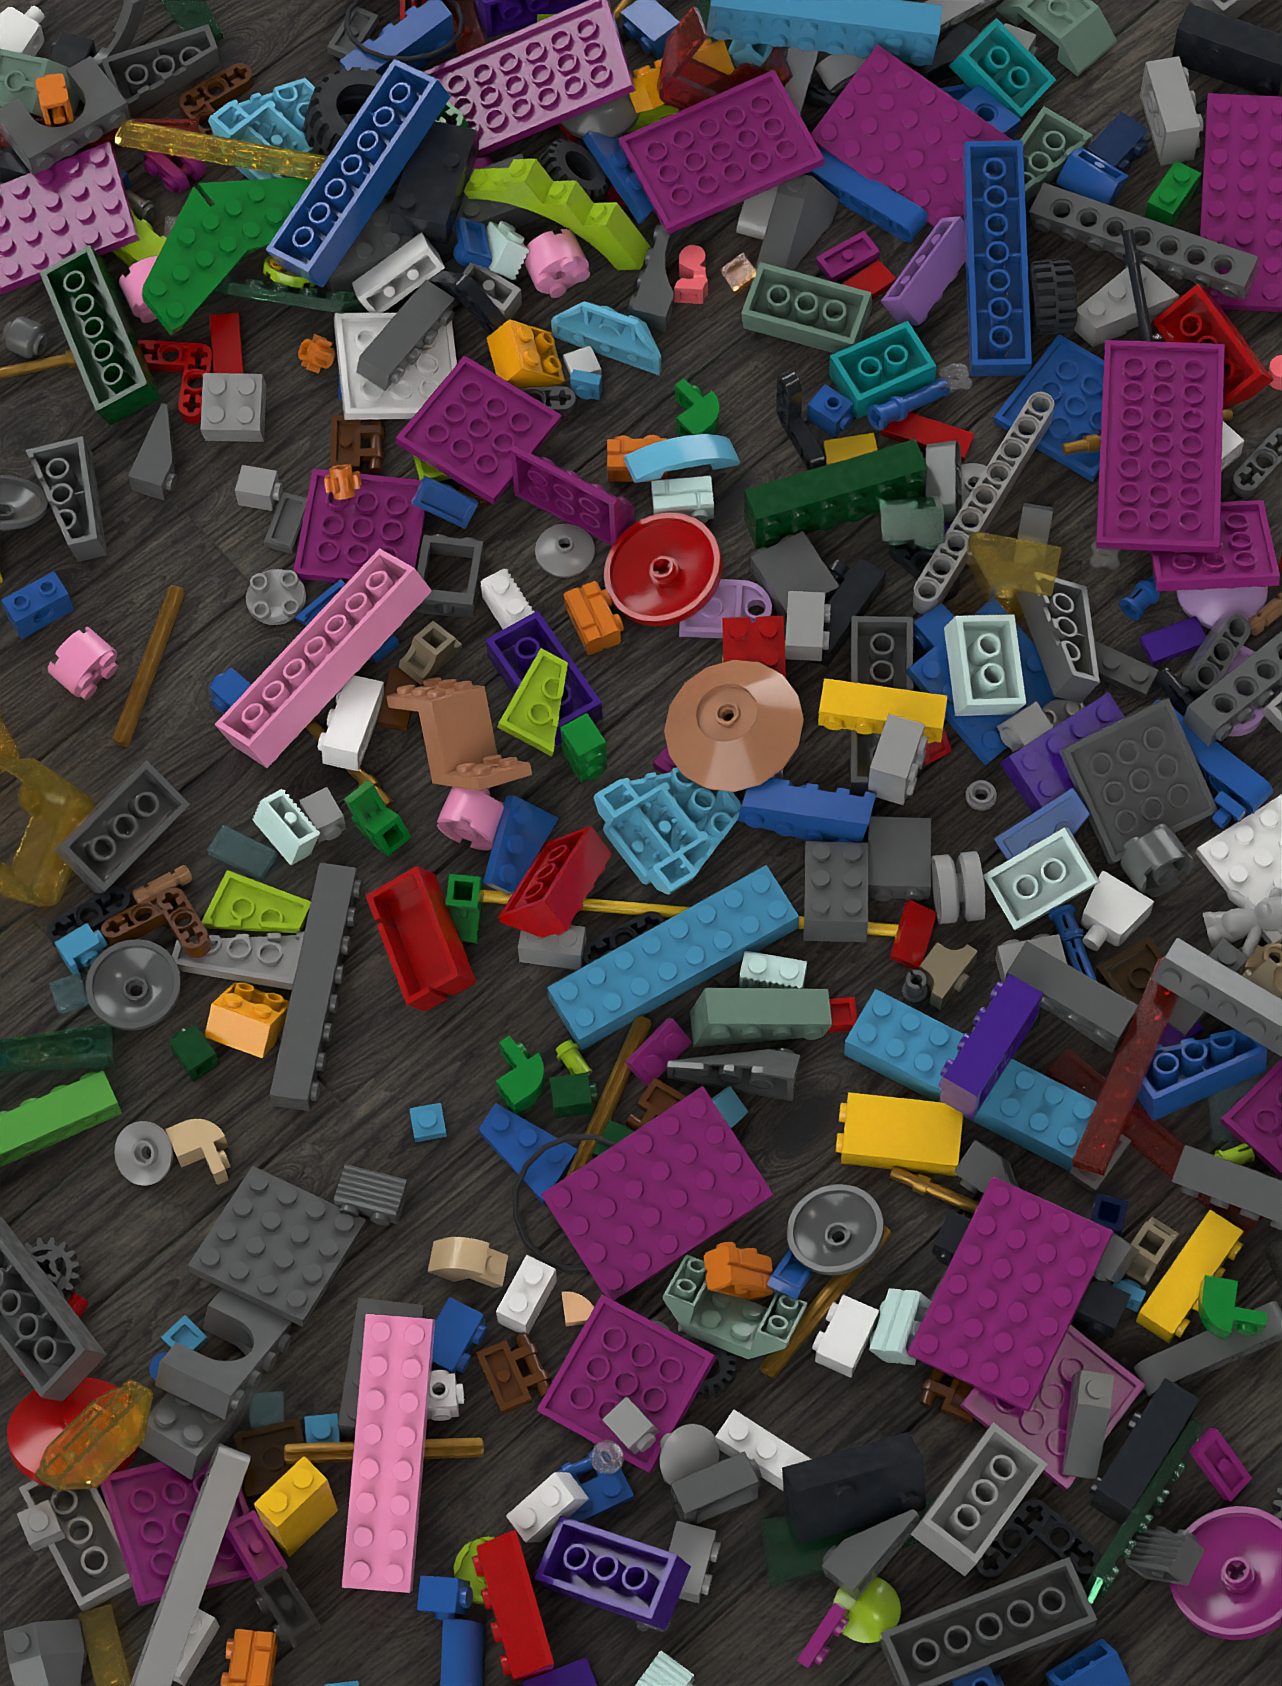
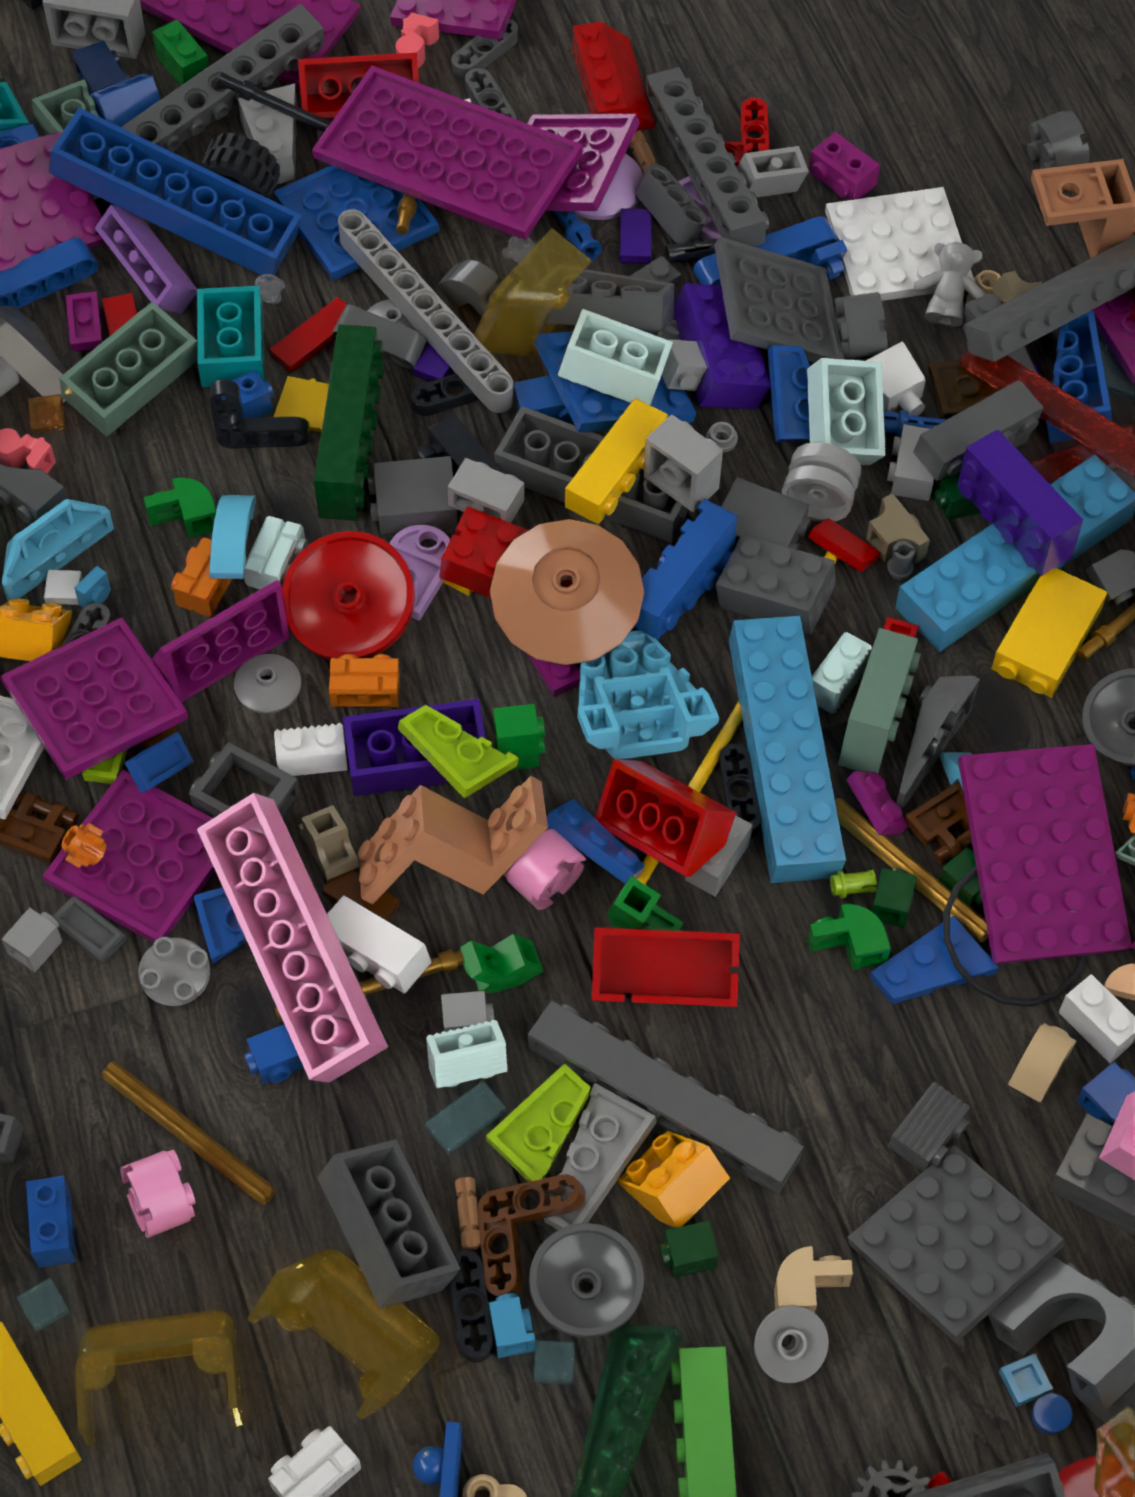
camera: 70 degrees left, 5 degrees down
dark azure plate [409,1103,447,1142] -> none
blue pin [867,378,950,431] -> none
clear green brick [878,496,945,549] -> none

